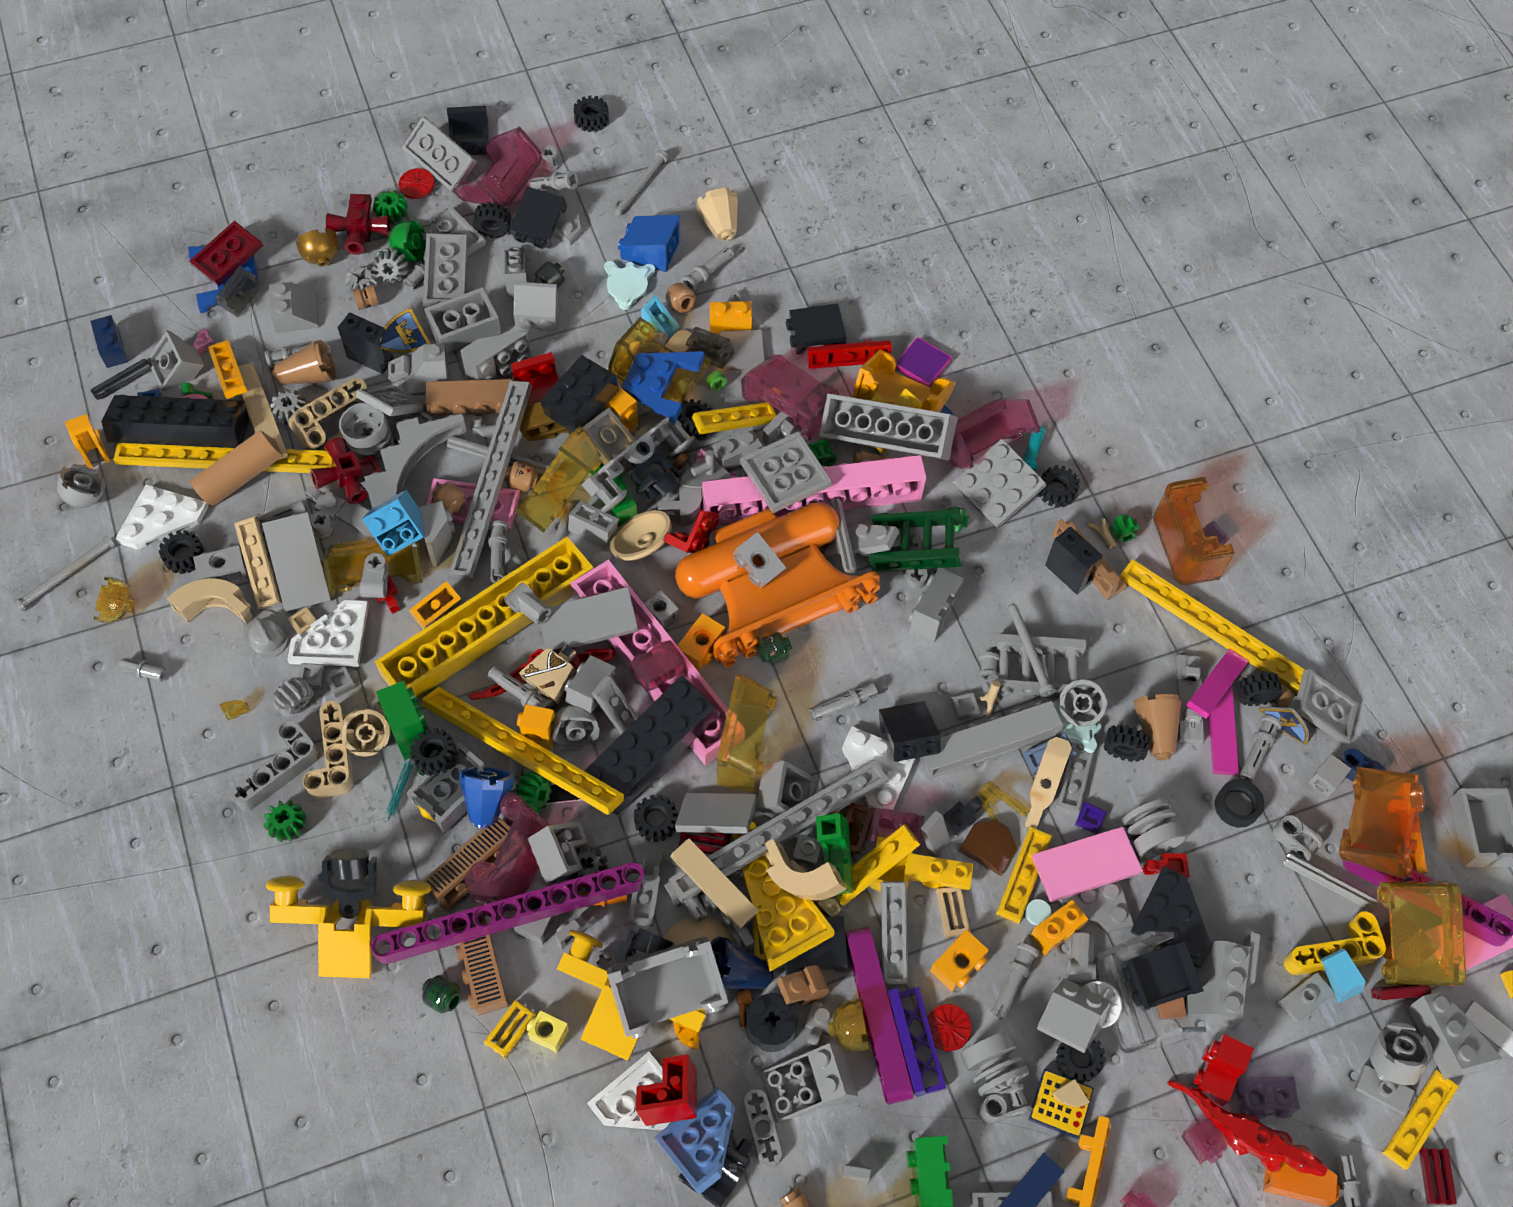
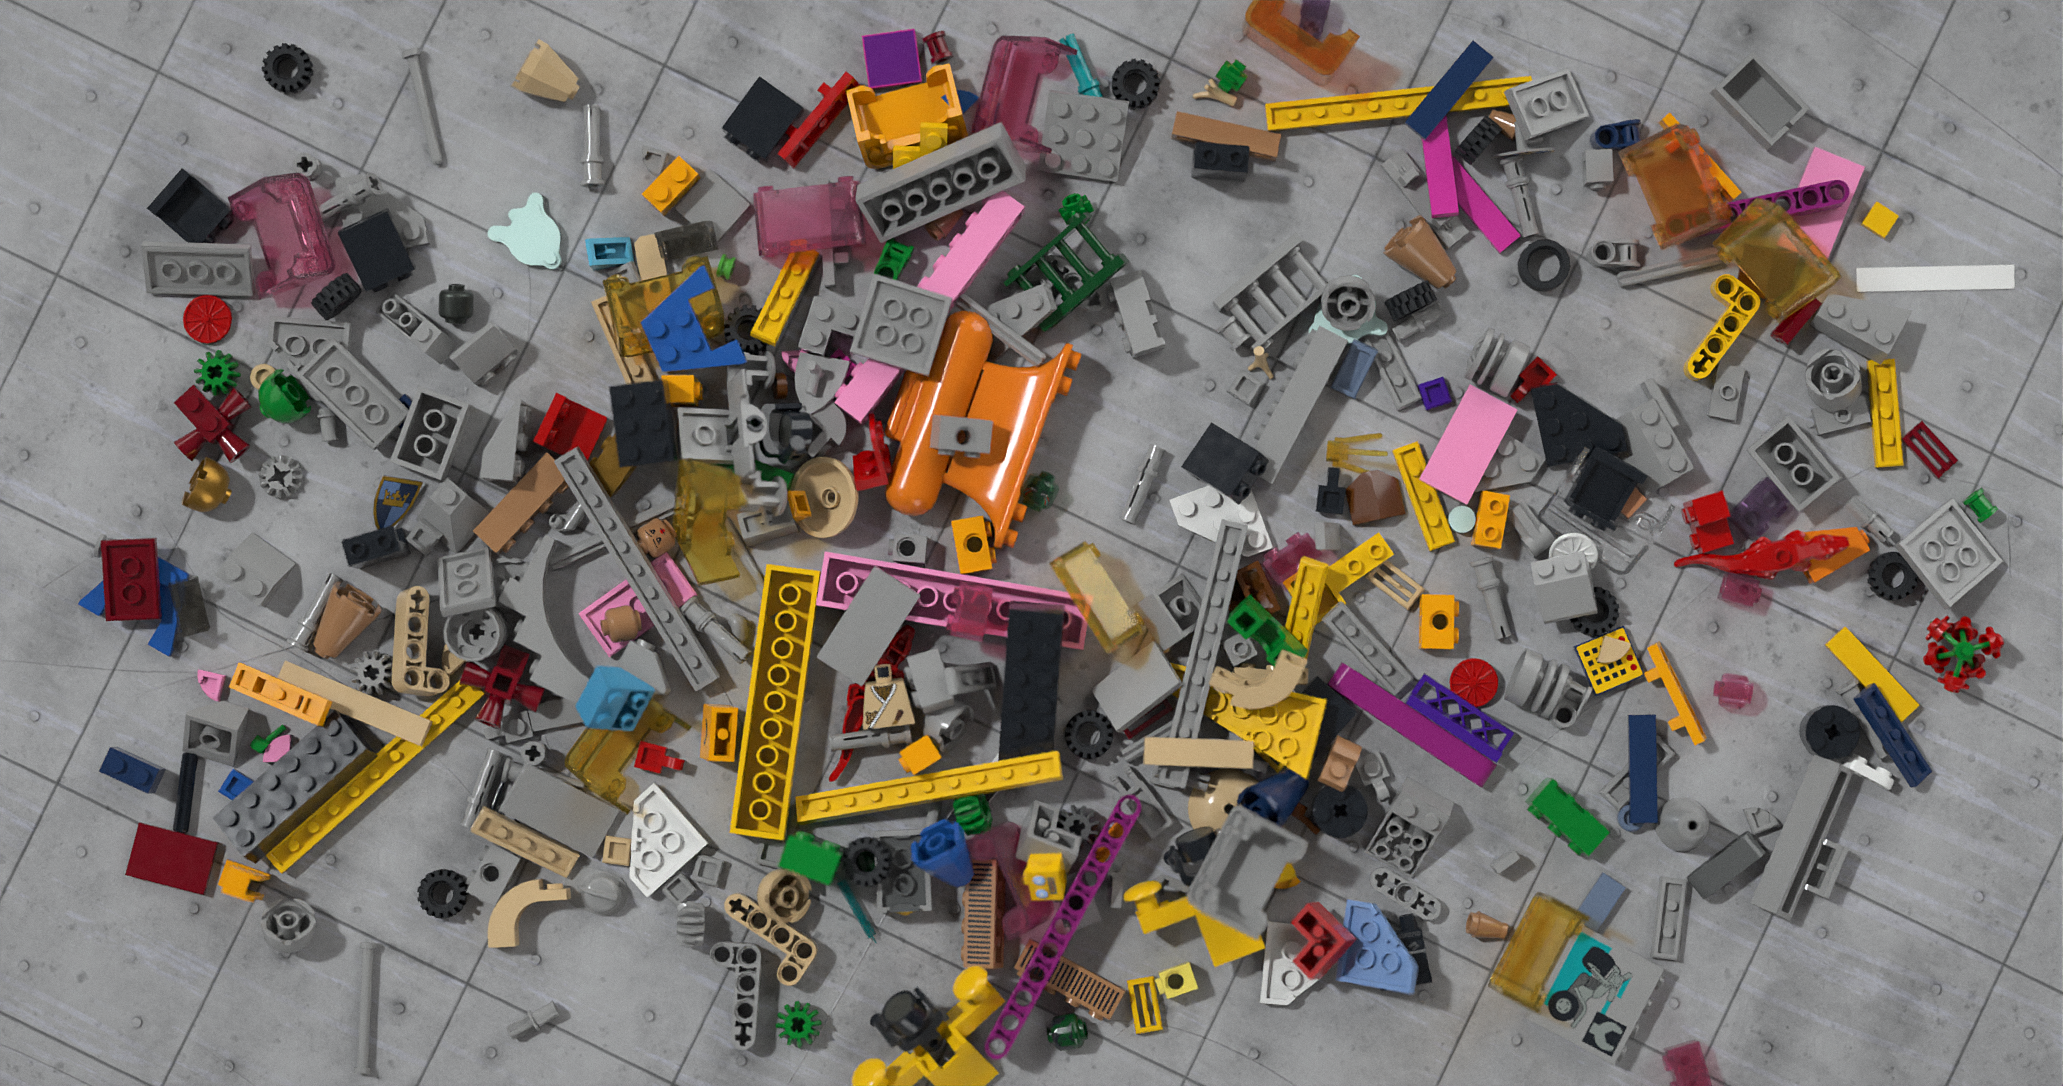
camera: 40 degrees left, 25 degrees up
clear yellow cylinder [94,576,135,623] -> none
white plate [115,485,209,549] -> none
medium nougat brick [189,430,283,507] -> none
clear yellow tile [219,700,251,720] -> none
medium nougat wheel [352,284,379,310] -> none
light grey piece [360,553,389,598] -> none
light grey gear [372,247,408,284] -> none
light grey piece [504,582,552,625] -> none
light grey tile [588,551,613,568] -> none
blue slope [618,215,680,272] -> none
medium nougat head [665,282,696,313] -> none
clear yellow cylinder [828,998,870,1052] -> none
light grey bar [1008,603,1056,697] -> none
tan piece [1025,737,1072,829] -> none
medium azure slope [1321,949,1366,1003] -> none
none -> dark red tile [125,822,219,895]
none -> light orange slope [787,491,811,522]
none -> dark red bush [922,30,954,65]
none -> yellow head [1024,853,1067,900]
none -> light grey pin [1391,301,1446,343]
none -> dark blue tile [1404,40,1494,140]
none -> light grey slope [1747,416,1841,513]

